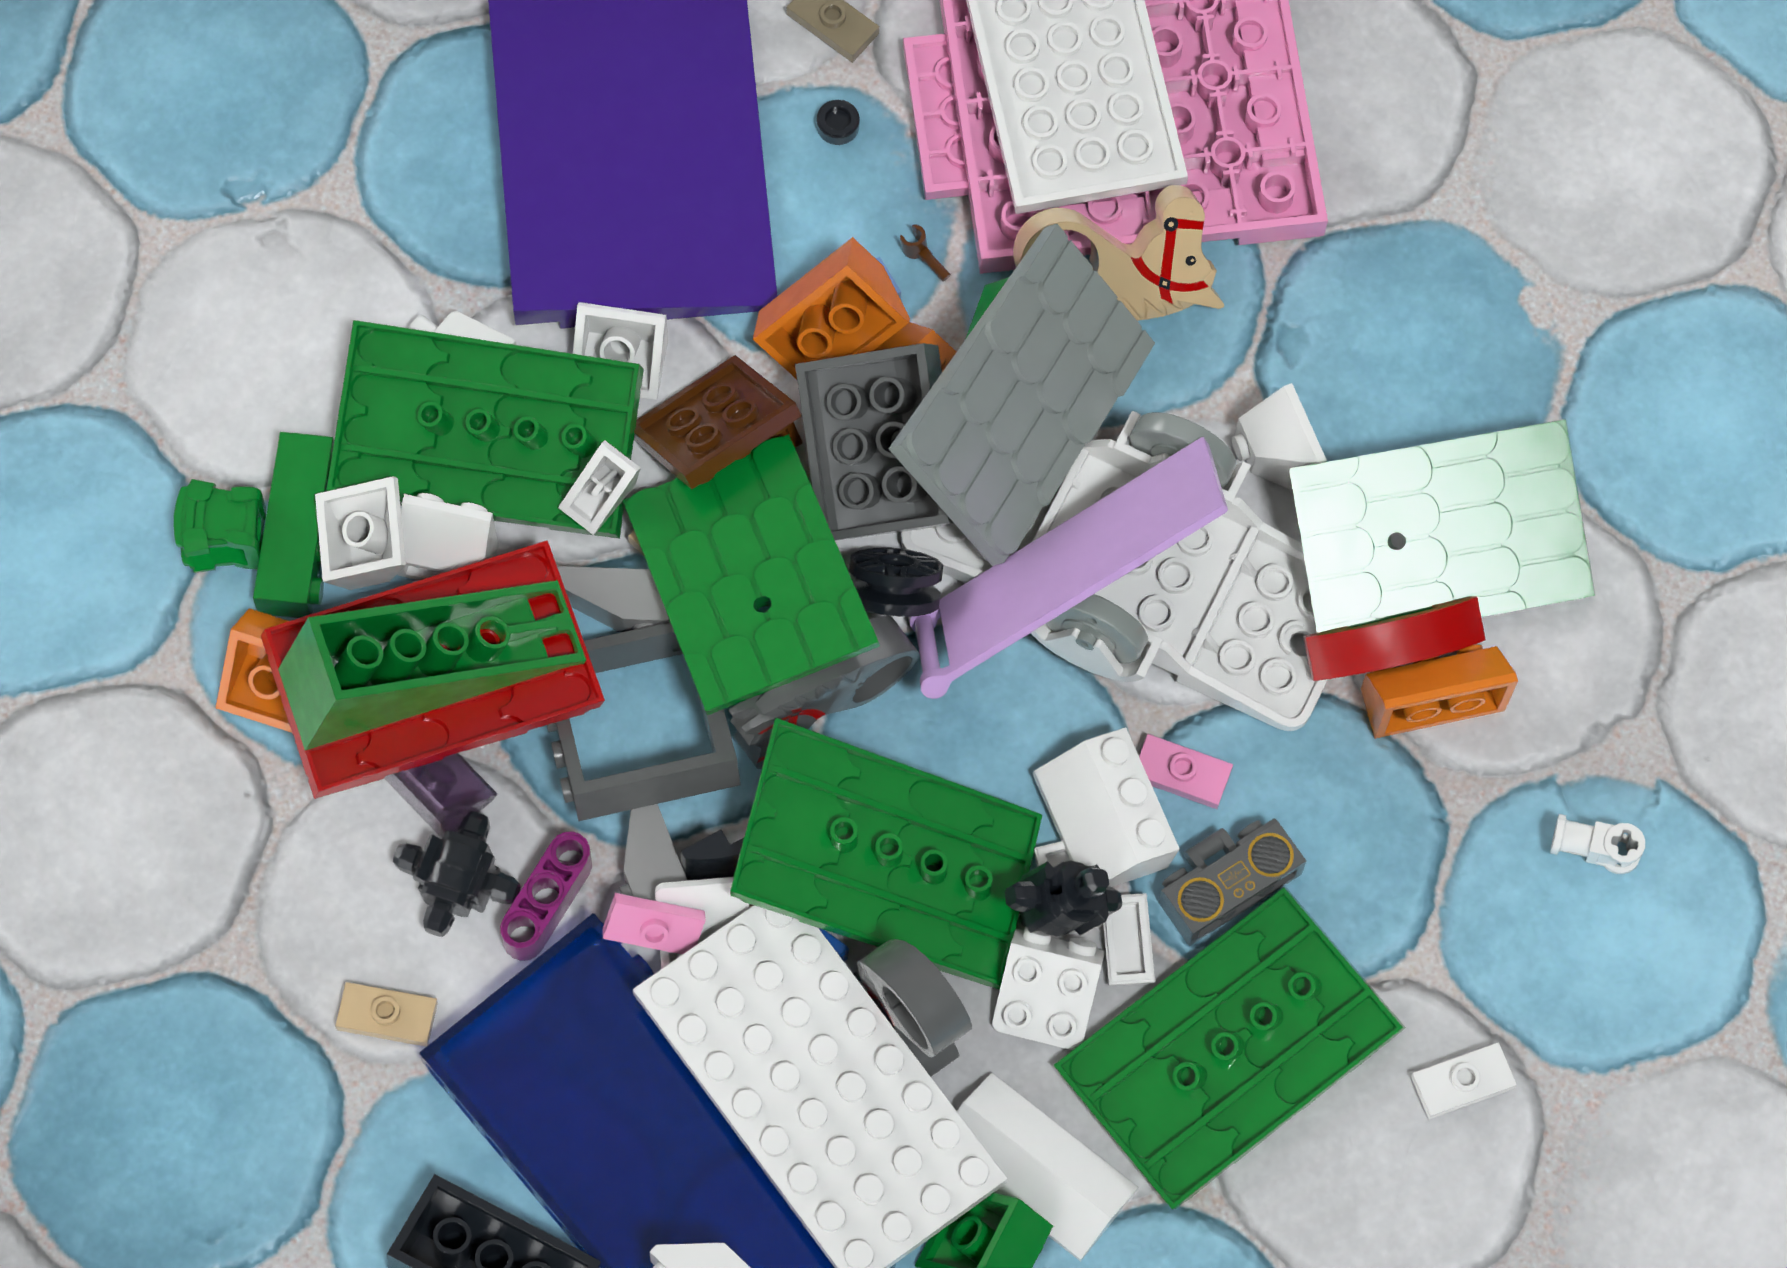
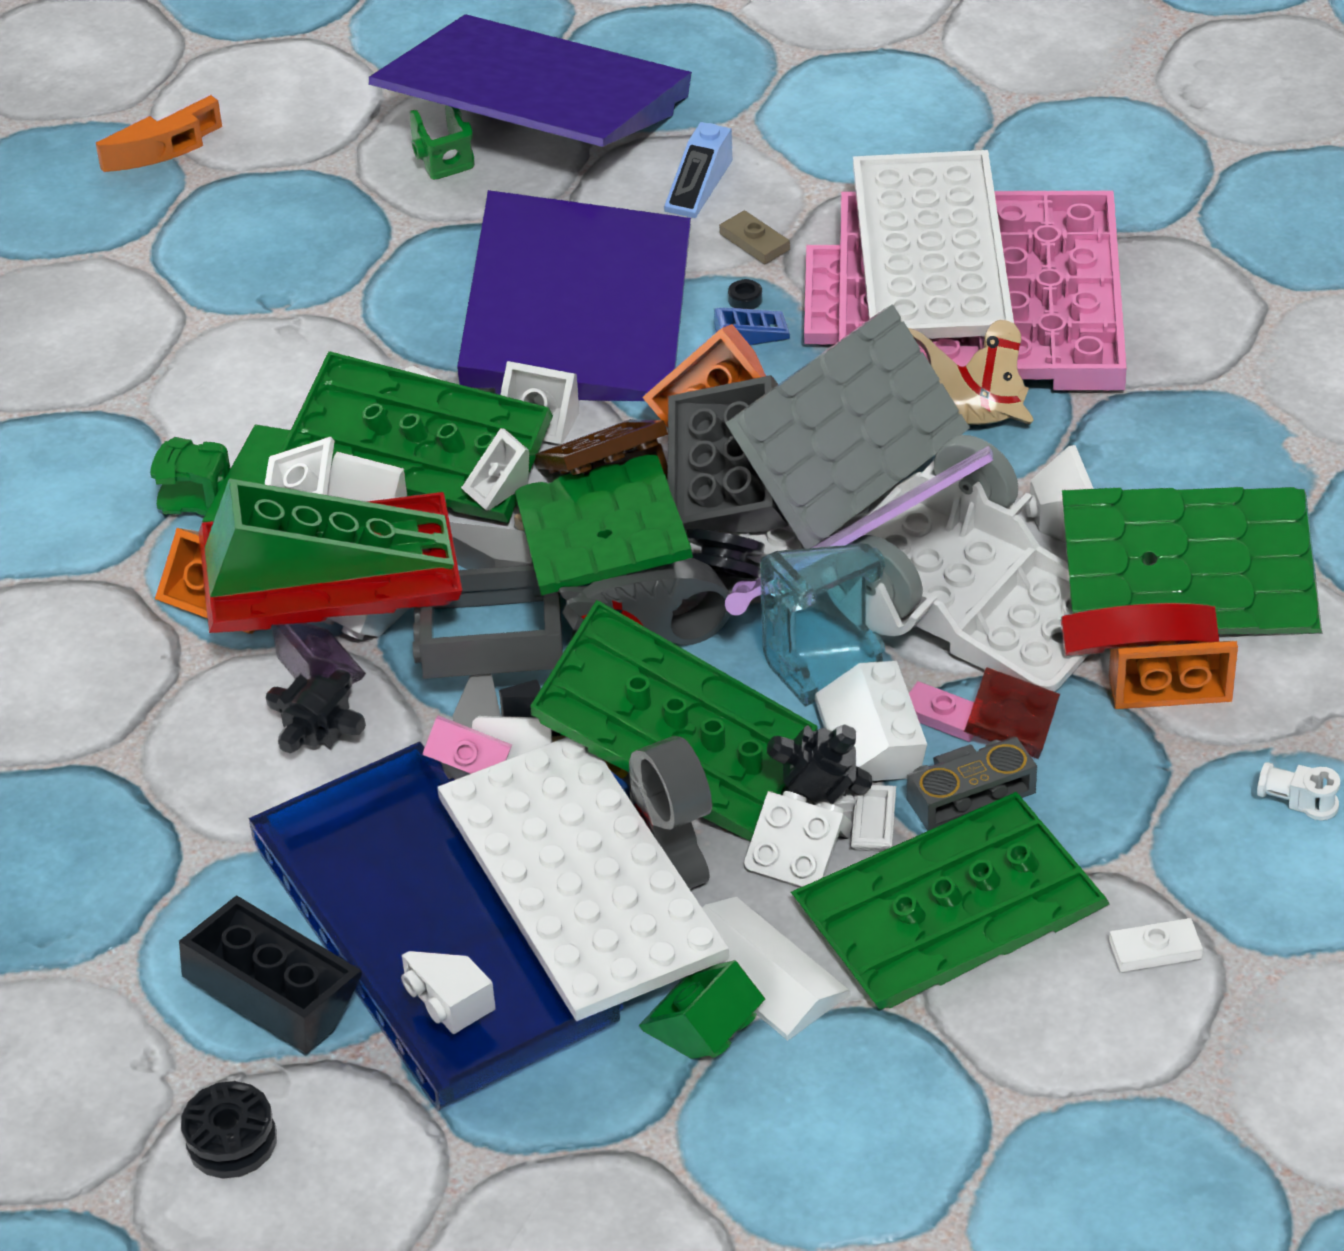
camera: 15 degrees right, 25 degrees down
tan plate [335,982,438,1047] -> none
magenta beam [500,831,592,961] -> none
reddish brown hand [900,224,951,282] -> none
none -> blue slope [714,308,790,345]
none -> clear light blue windscreen [760,543,885,707]
none -> clear red plate [964,667,1060,759]

